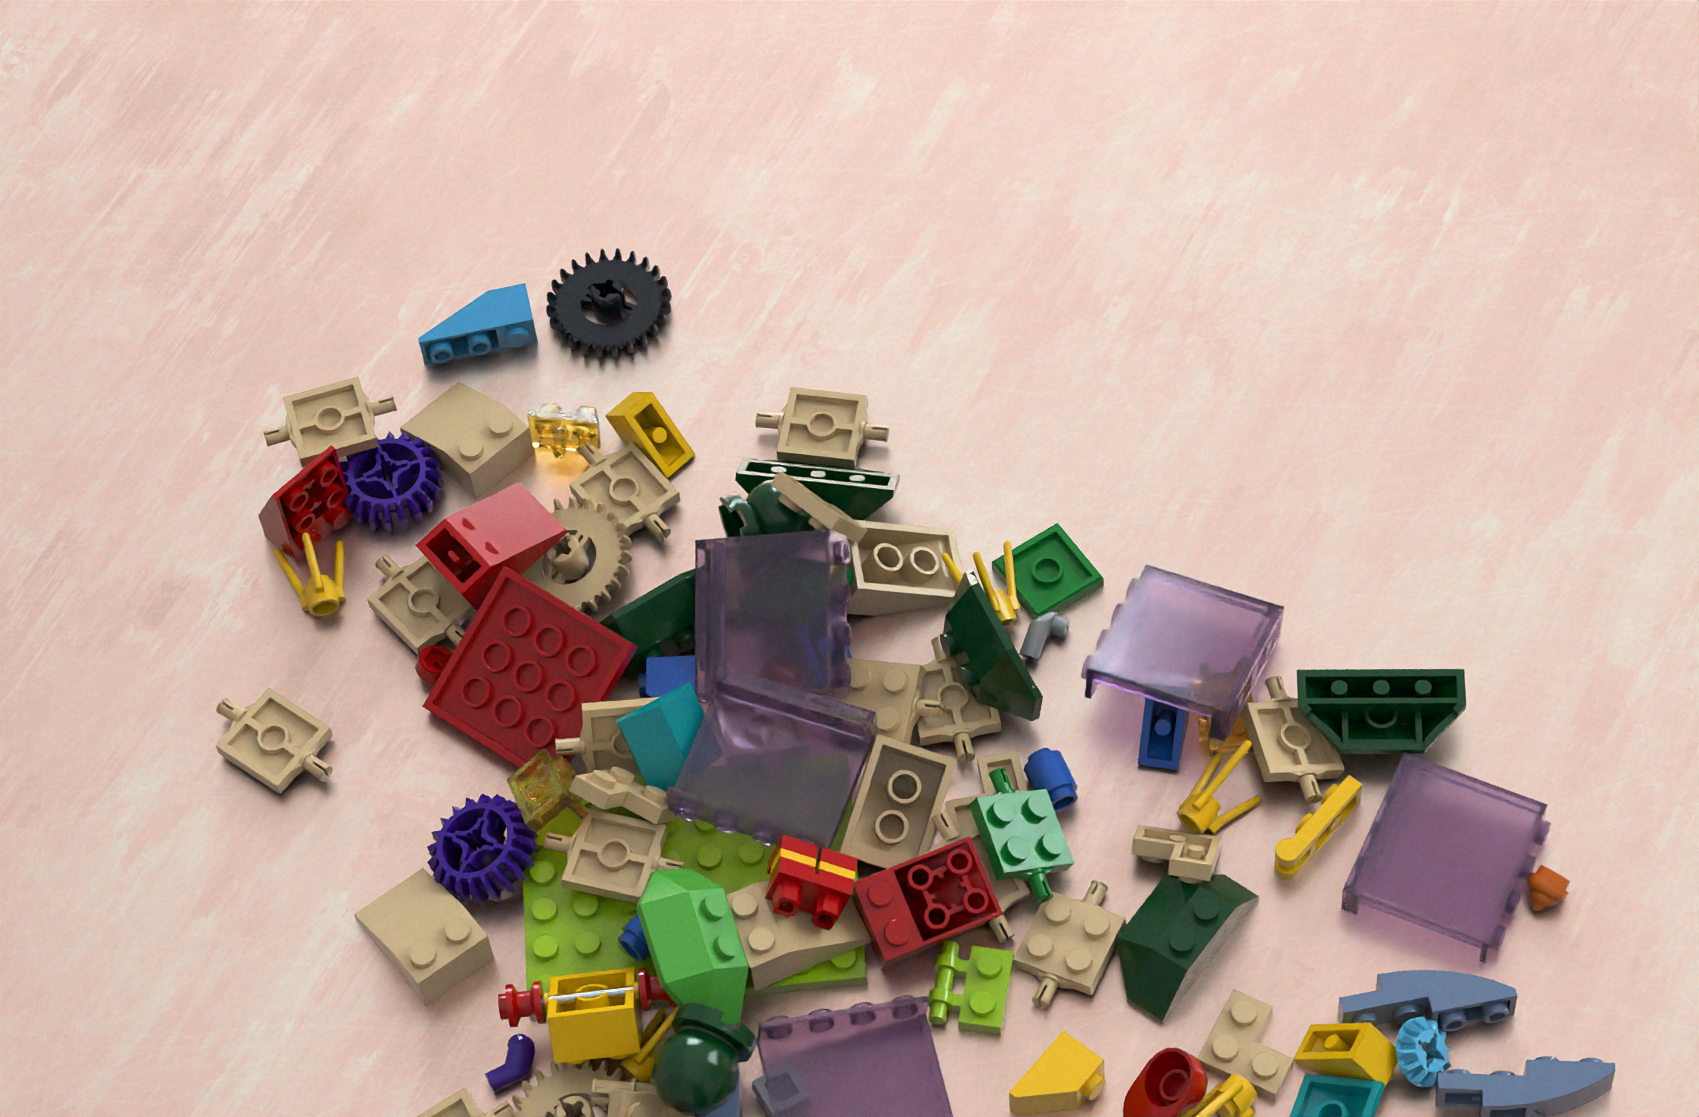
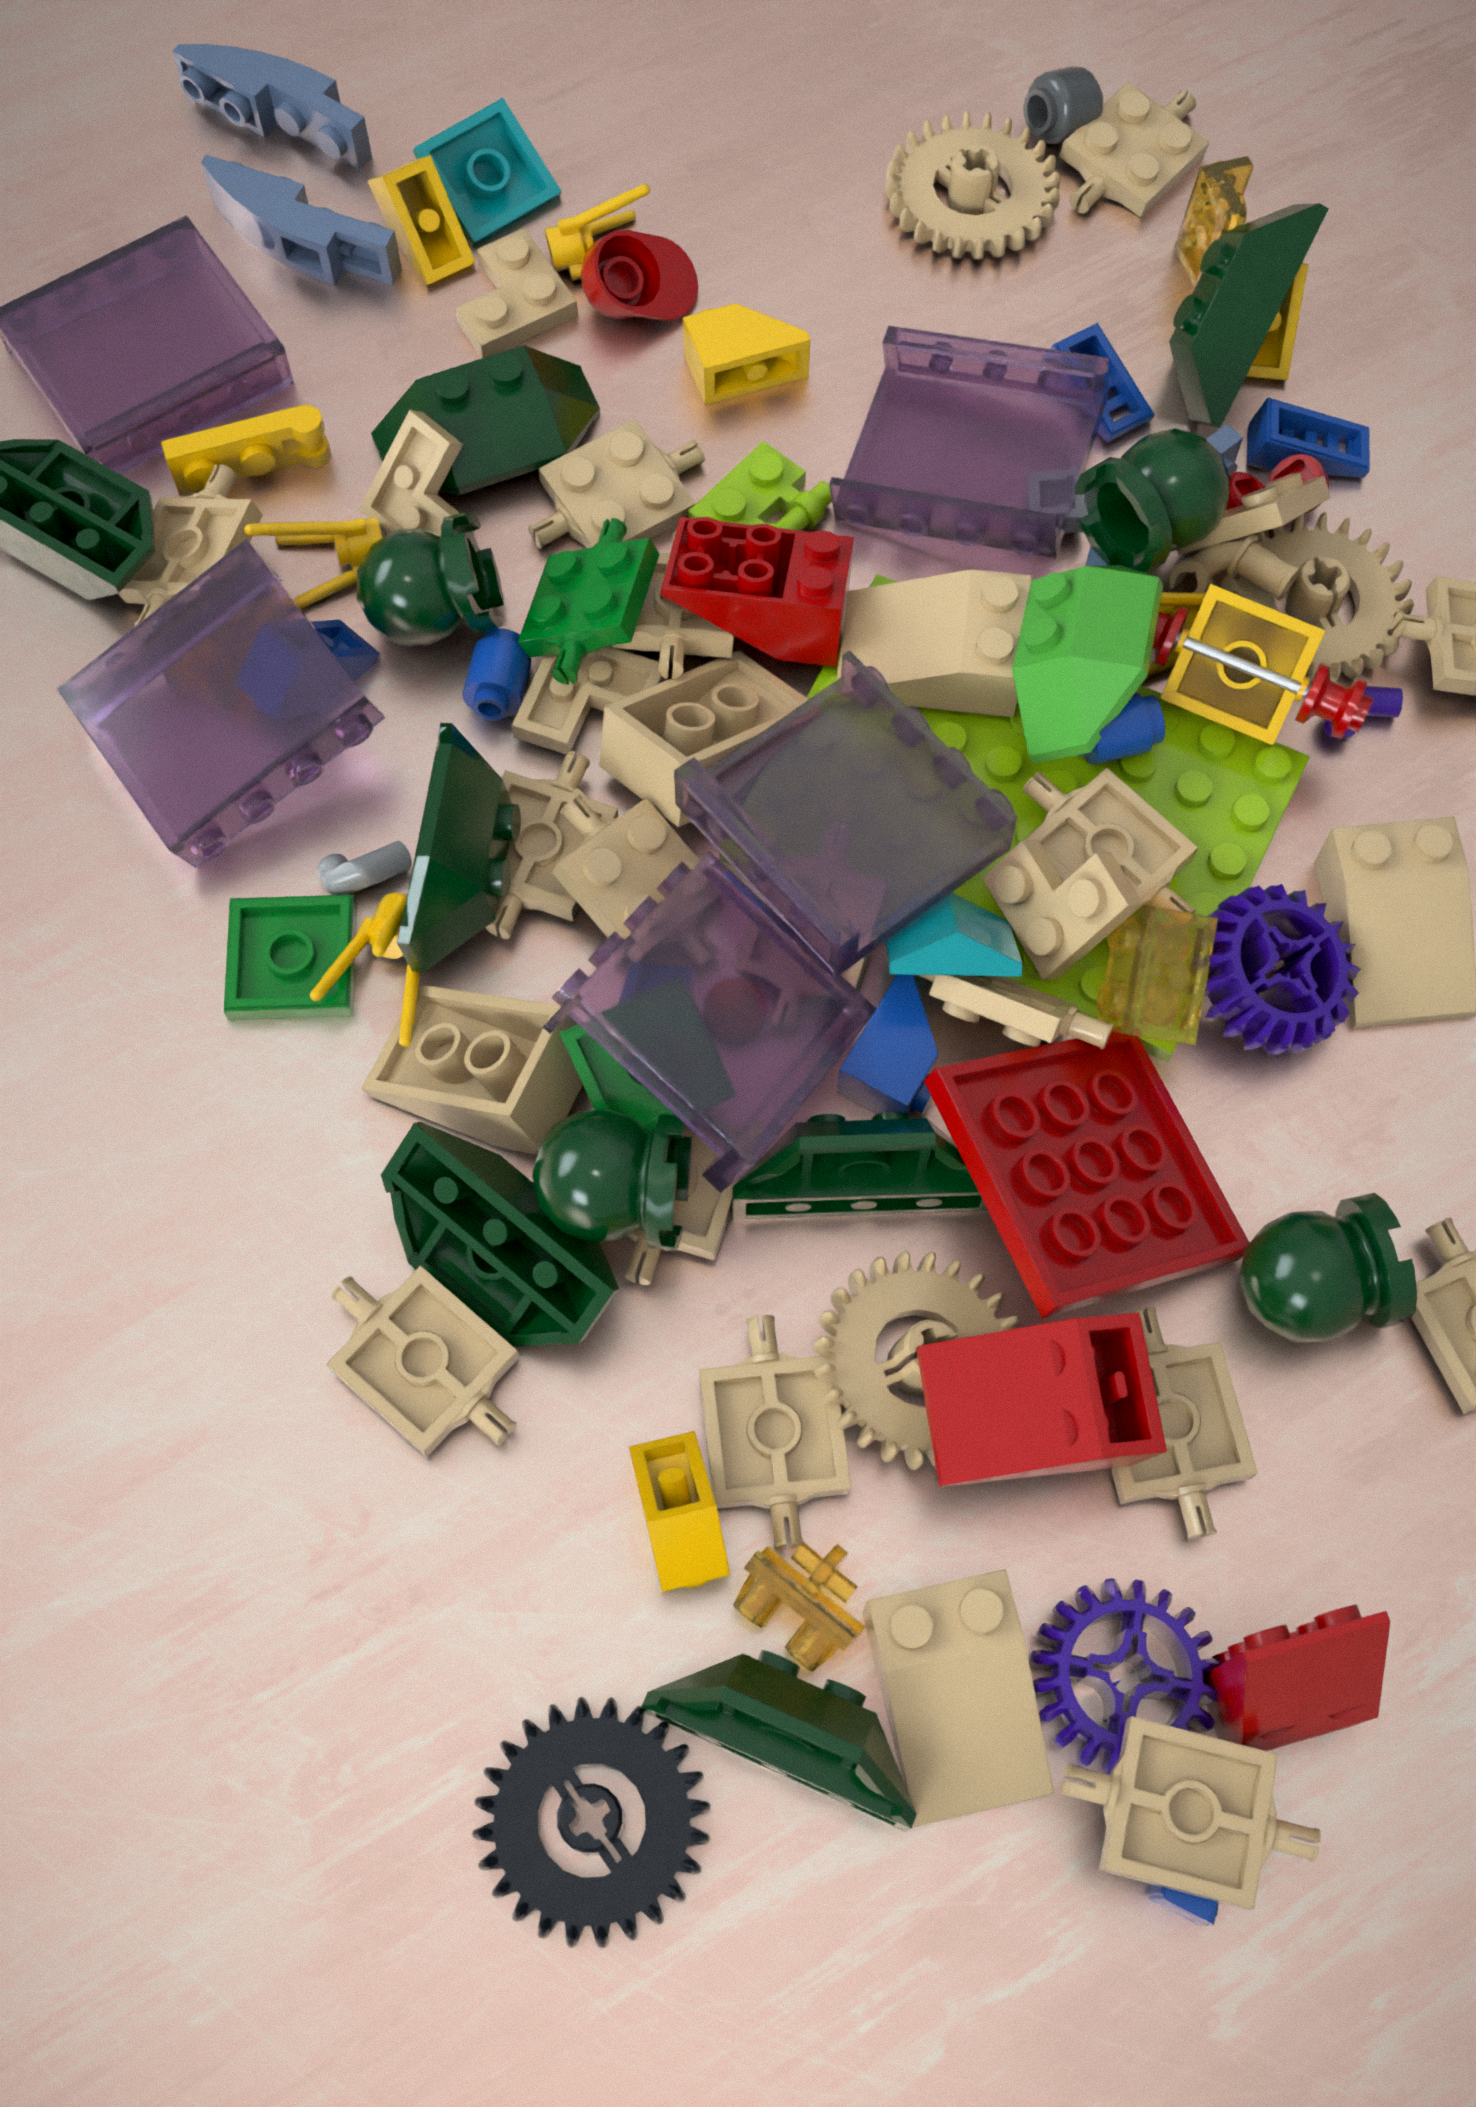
camera: 155 degrees left, 10 degrees up
yellow plant [274,533,345,616] -> none
red tile [415,646,453,685] -> none
dark azure slope [418,283,538,365] -> none
red hips [765,834,858,931] -> none
tan plate [770,471,867,543] -> none
medium azure gear [1396,1016,1452,1087] -> none
orange plate [1527,865,1570,911] -> none
none -> dark green tile [357,511,504,647]
none -> dark green wedge [642,1650,917,1832]
none -> dark green tile [1239,1192,1417,1343]

